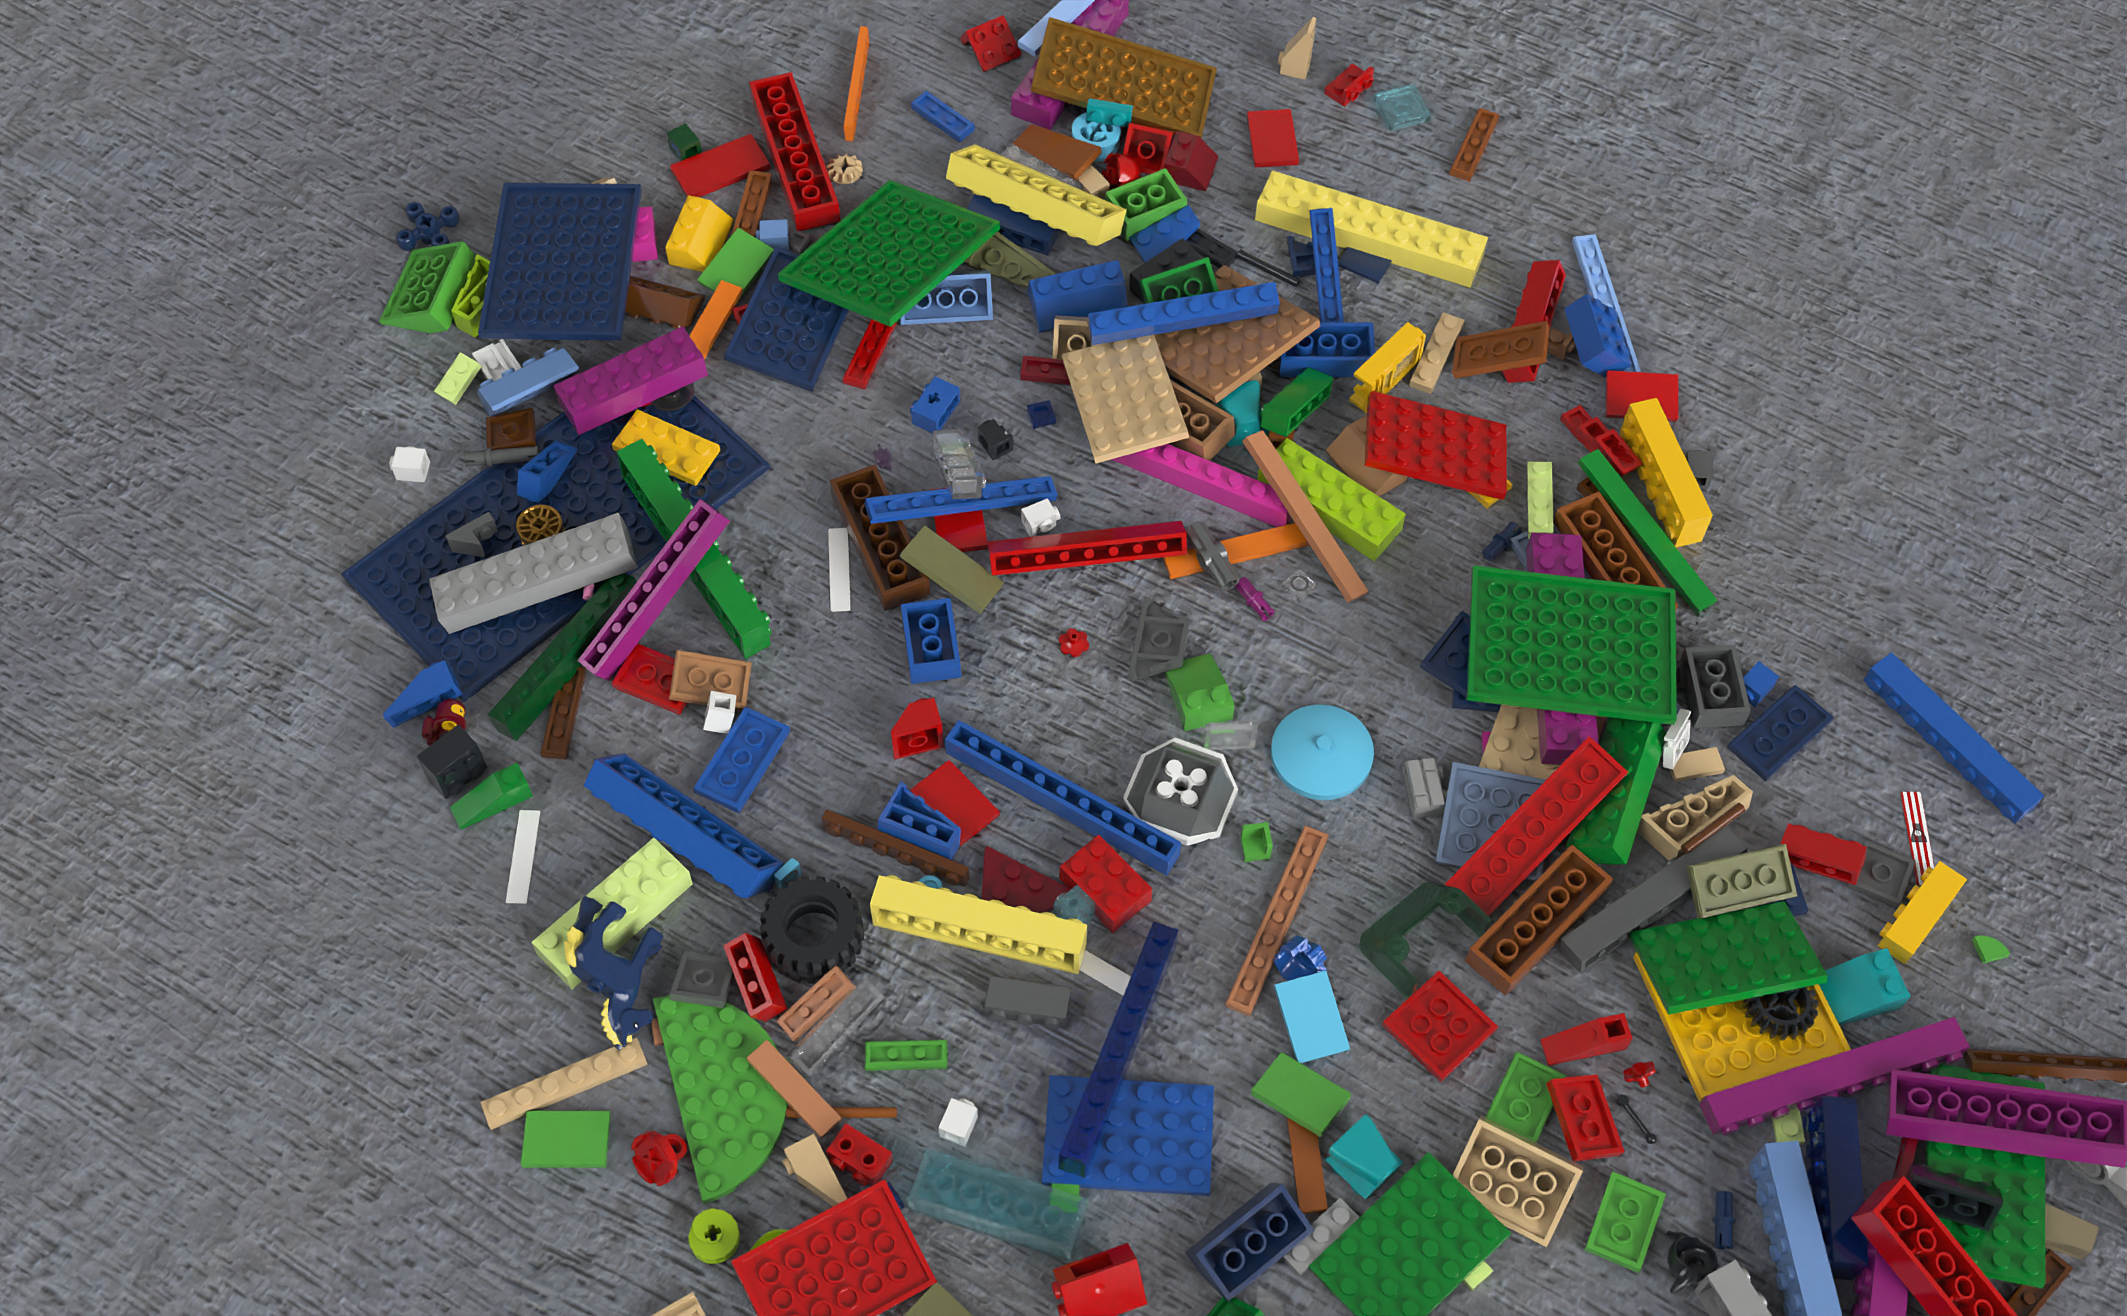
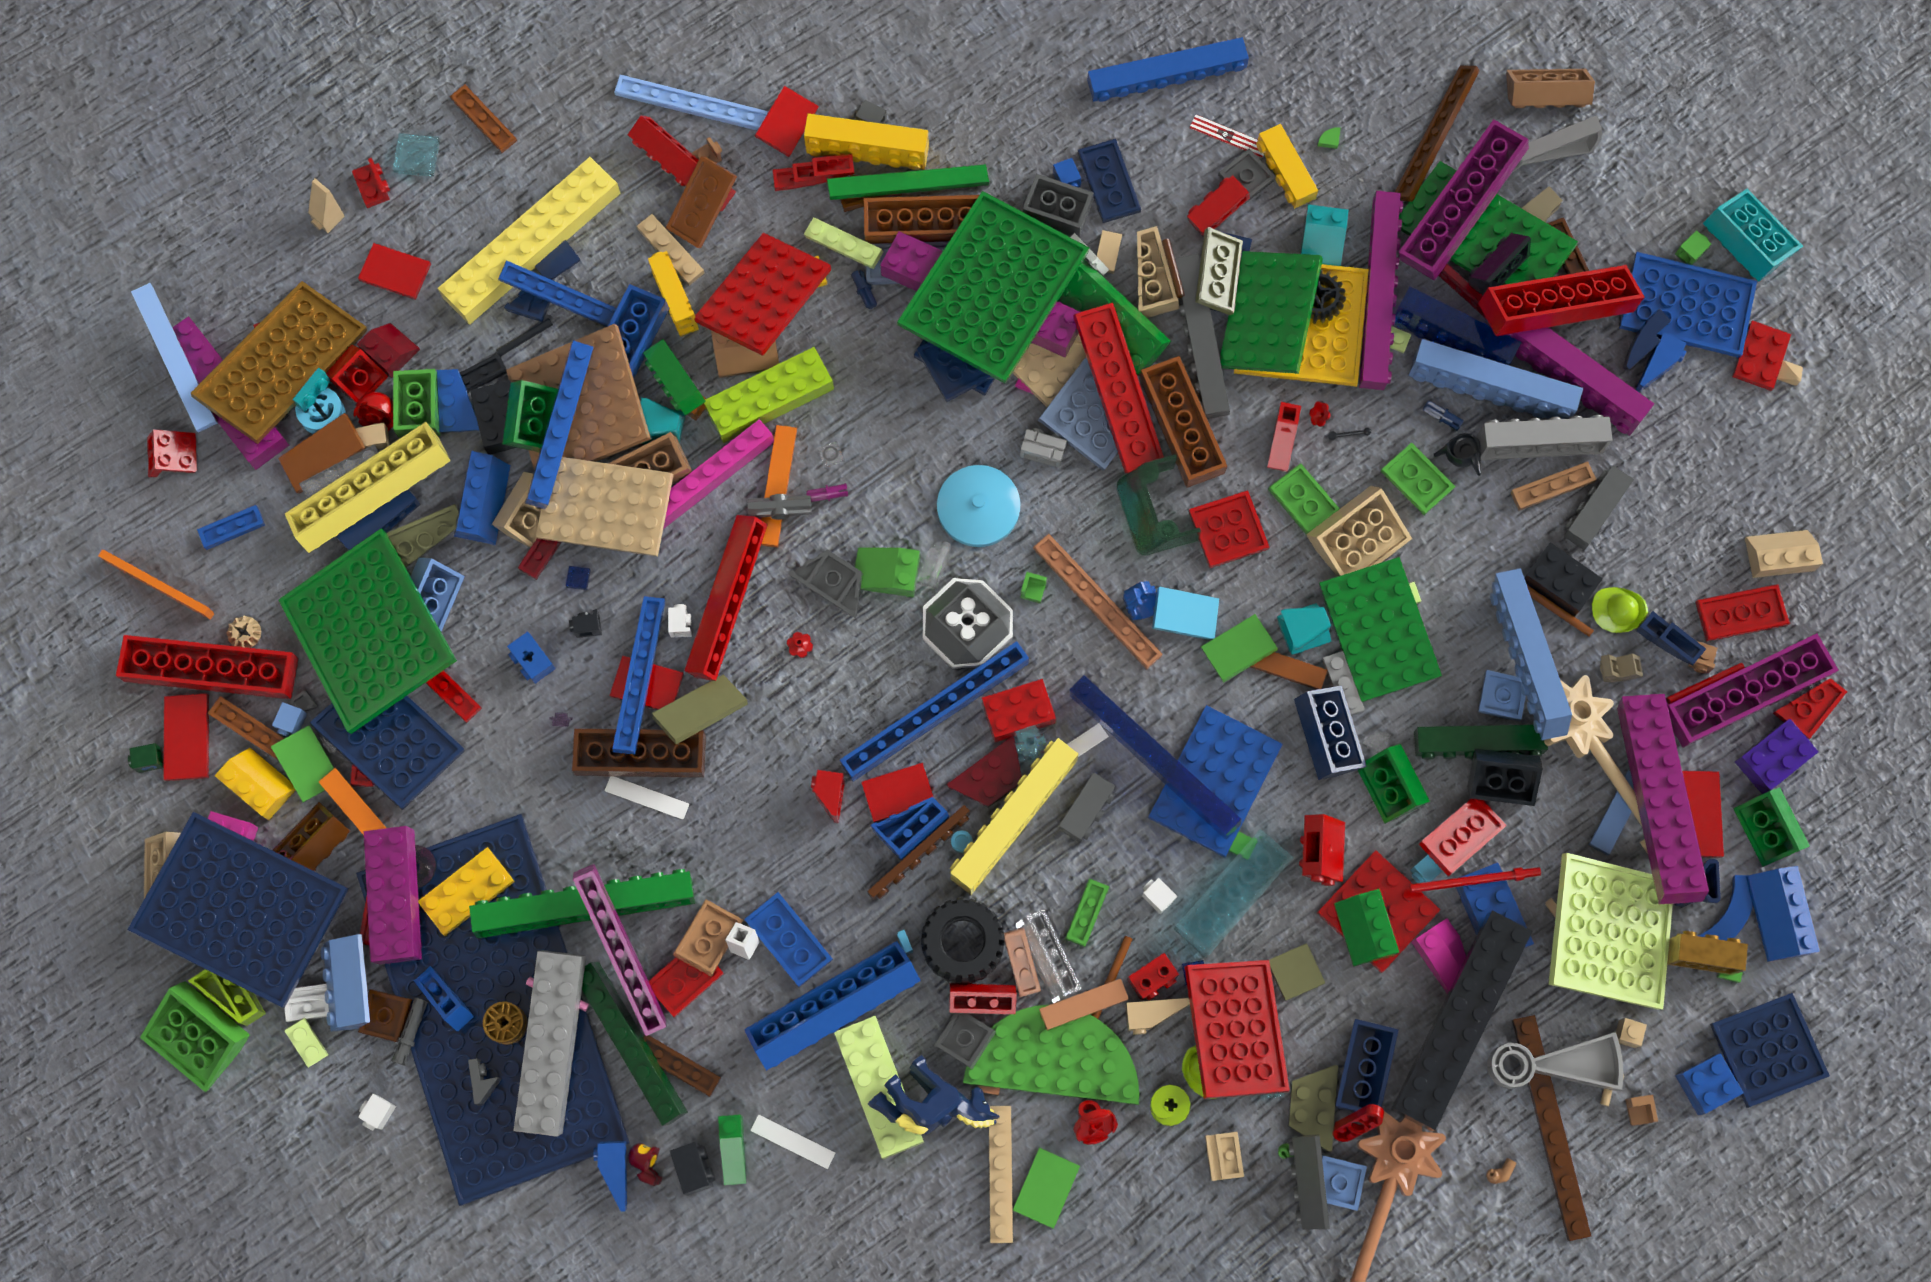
camera: 65 degrees left, 15 degrees up
dark blue gear [396,202,460,251] -> none
blue brick [901,598,961,684] -> none
clear brick [932,429,986,499] -> none
nougat tile [1242,430,1369,603] -> none
red plate [1546,1074,1625,1162] -> none
blue brick [1564,294,1631,378] -> none

